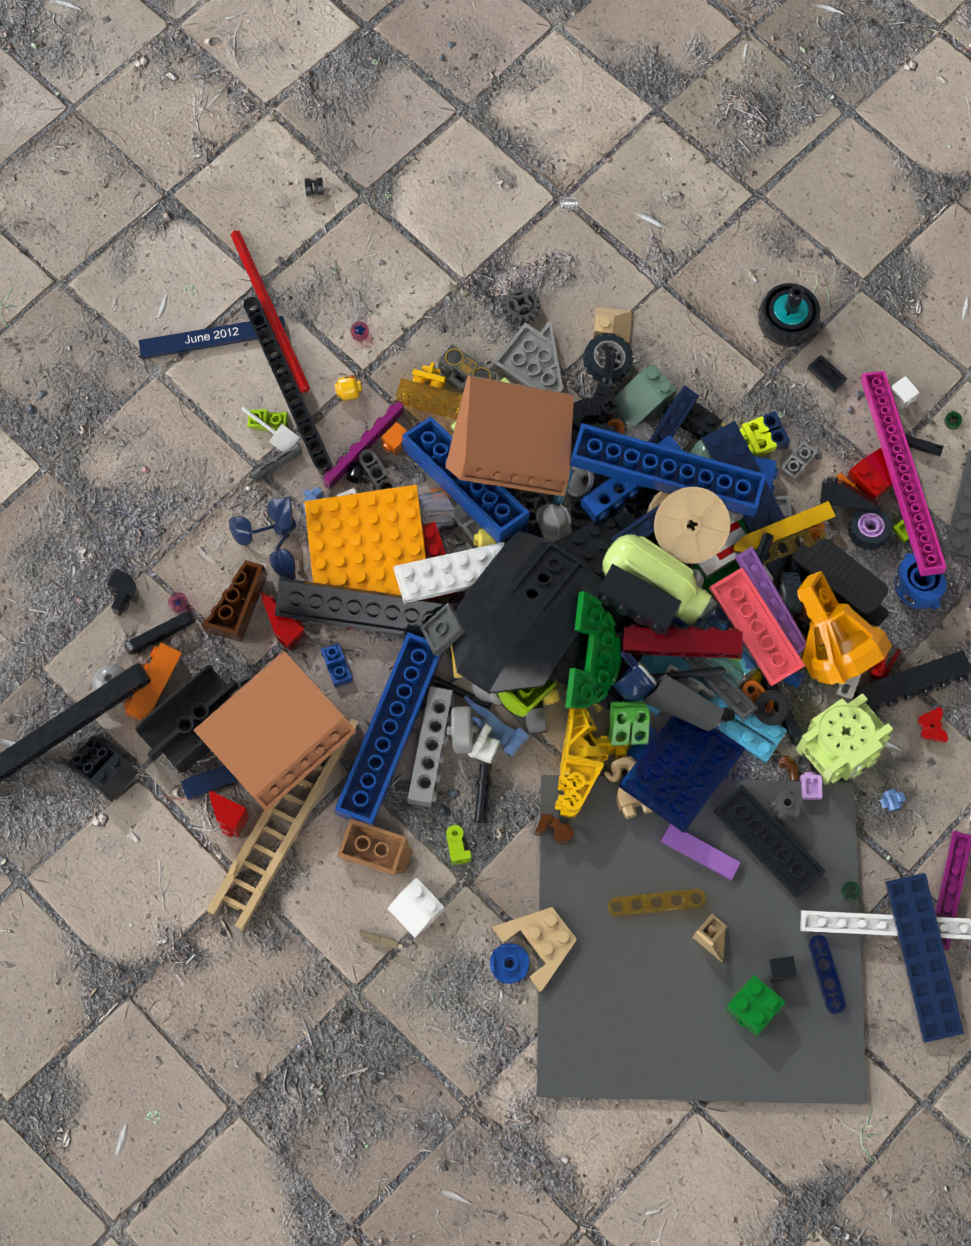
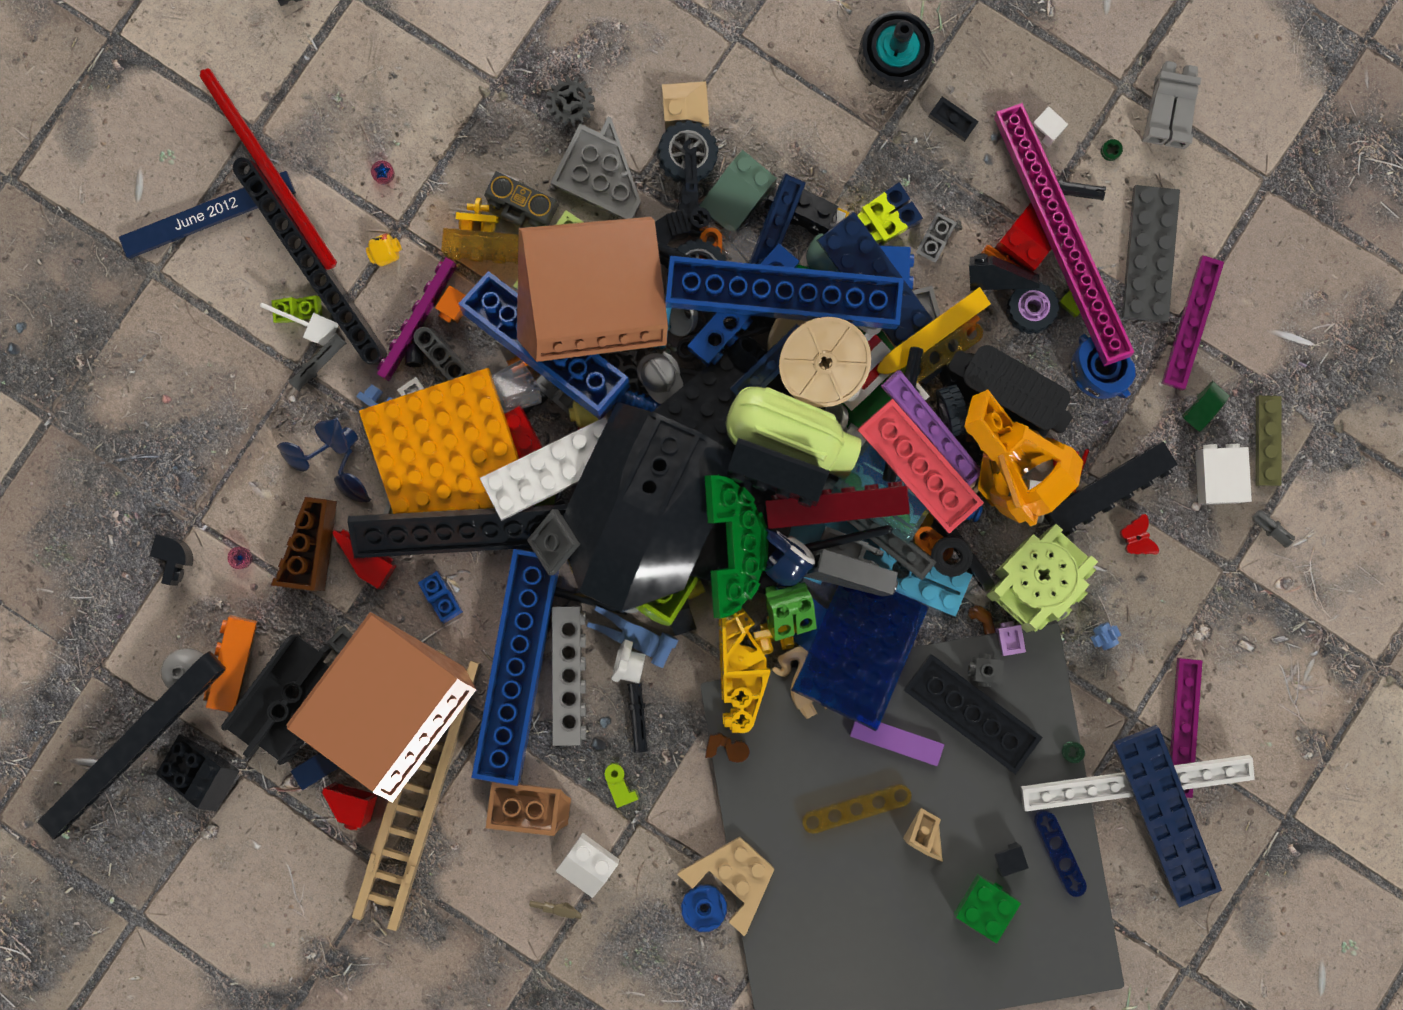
camera: 10 degrees left, 15 degrees up
black beam [125,611,196,655] -> none
light grey wheel [447,706,479,754] -> none

